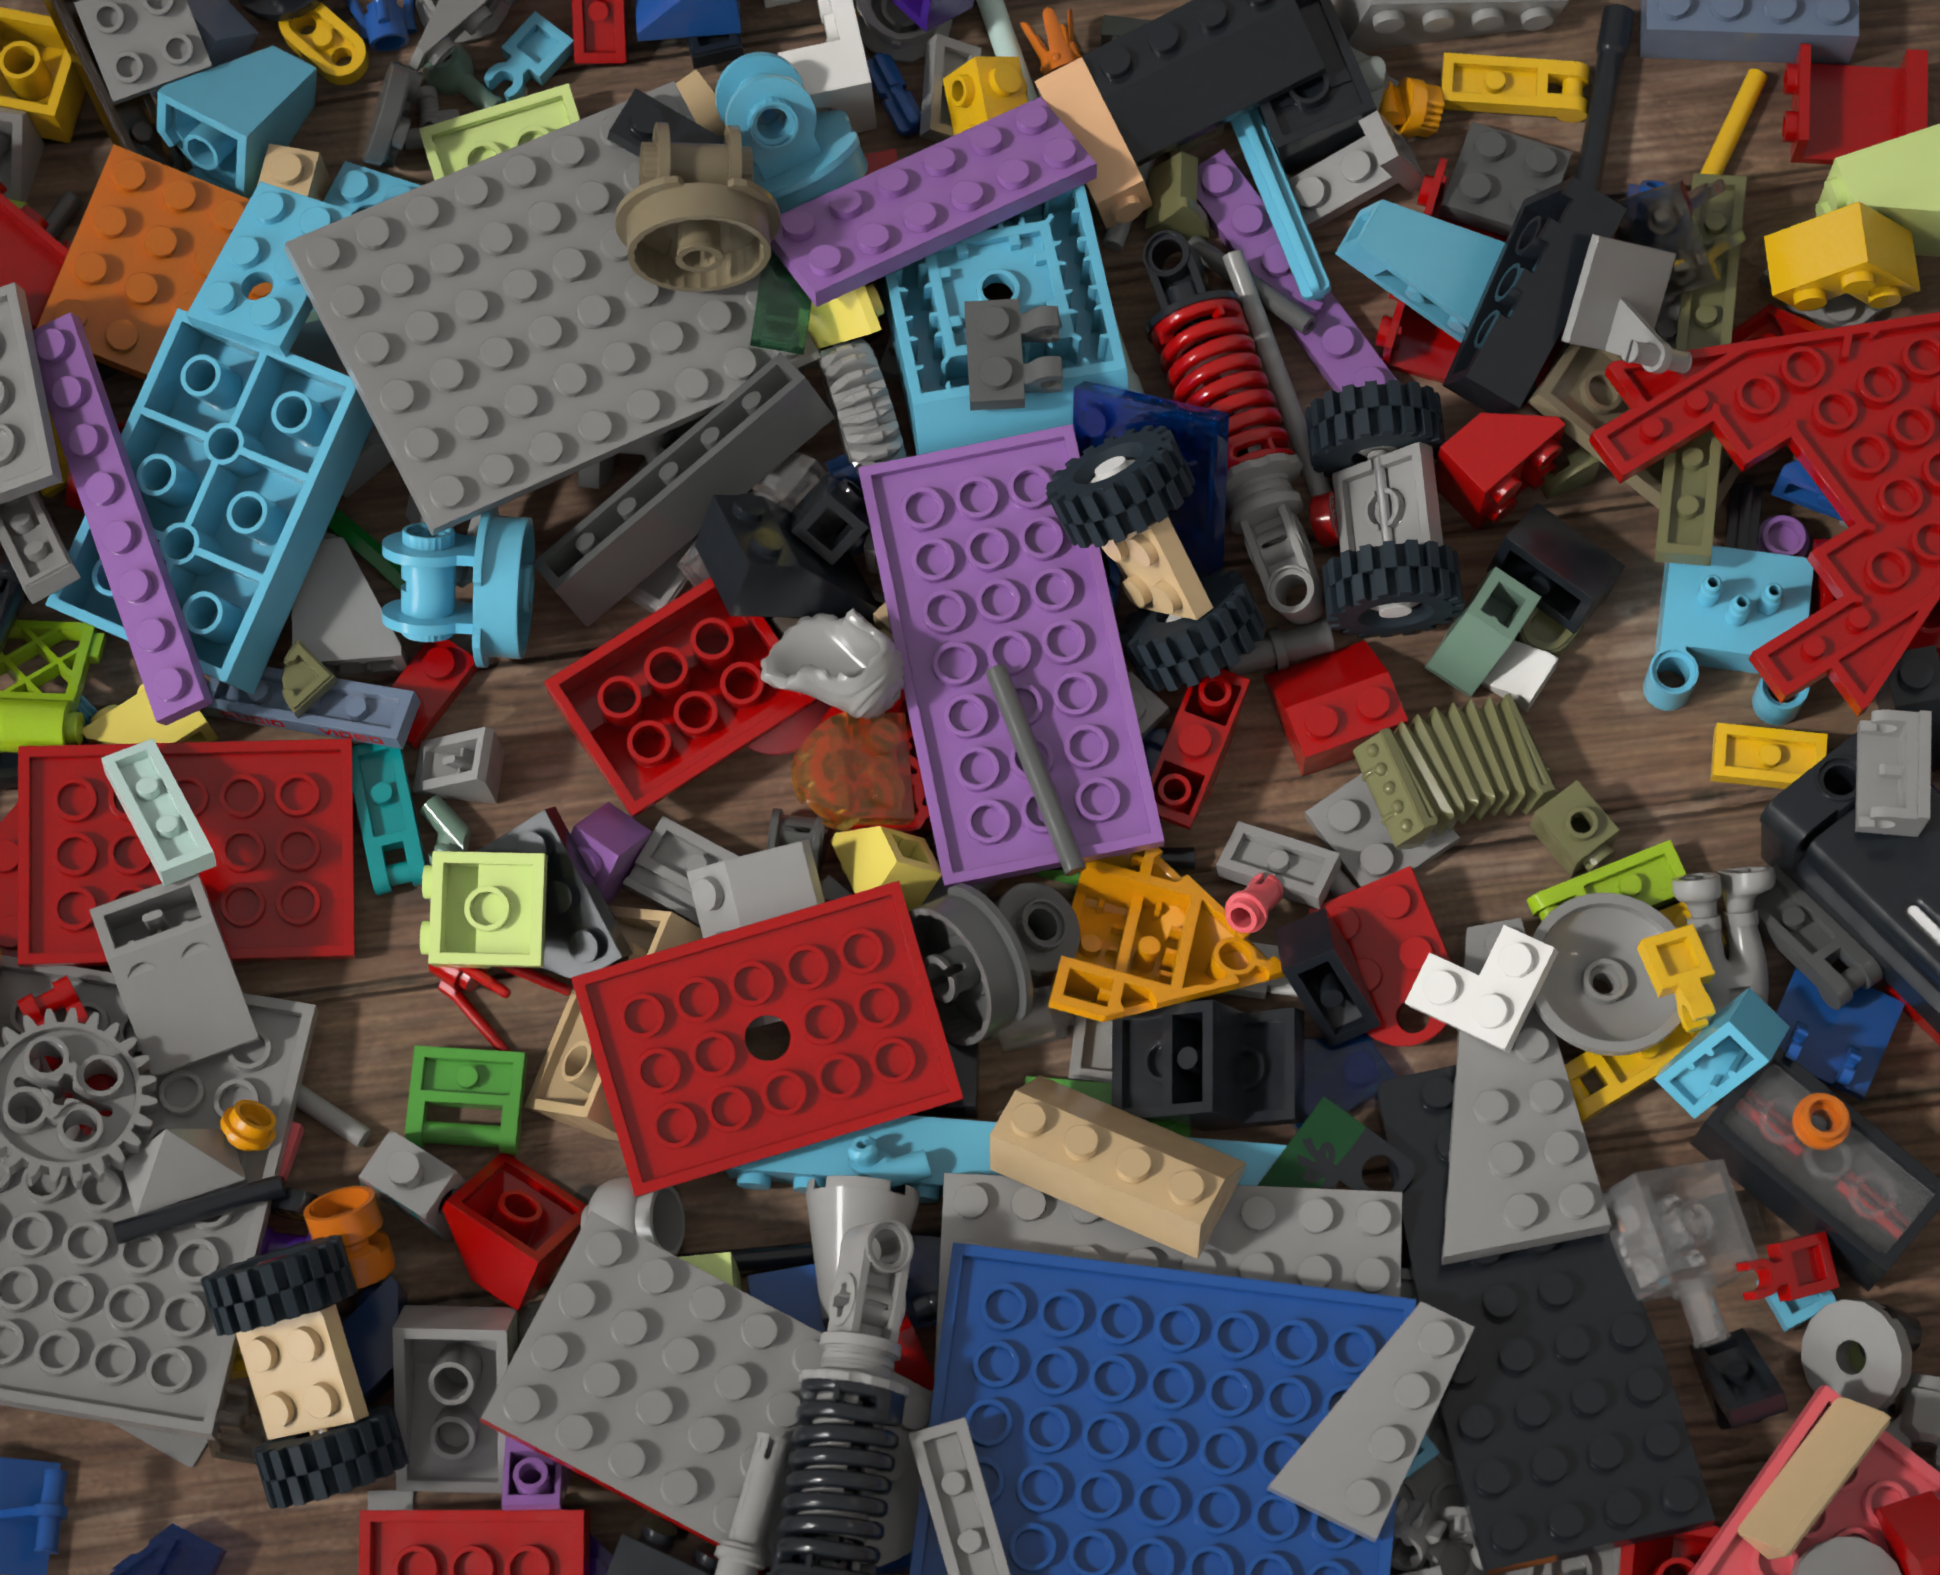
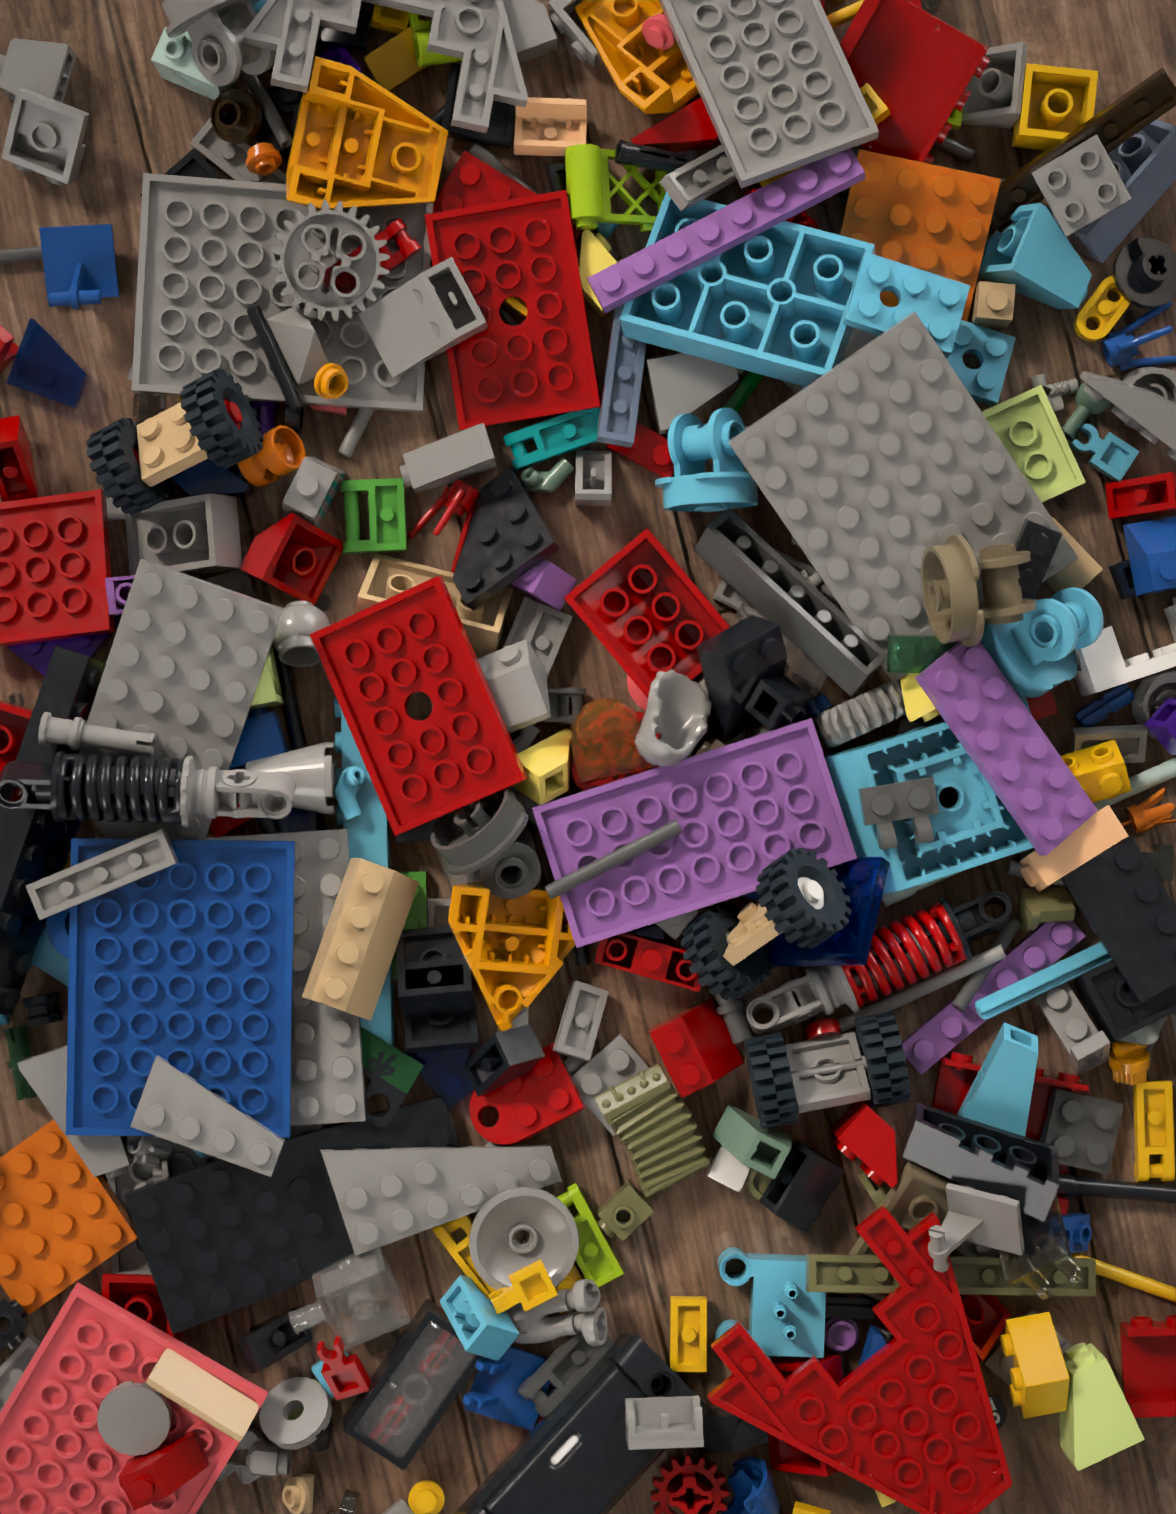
camera: 75 degrees right, 15 degrees up
light aqua plate [101,738,217,886] -> none
olive tile [282,639,338,718] -> none
dark grey tile [363,61,423,168] -> none
yellowish green plate [420,851,548,968] -> none
coral pin [1225,873,1284,933] -> none
white plate [1405,925,1558,1053] -> none
orange plate [1792,1093,1851,1150] -> none
none -> light grey slope [399,423,497,494]

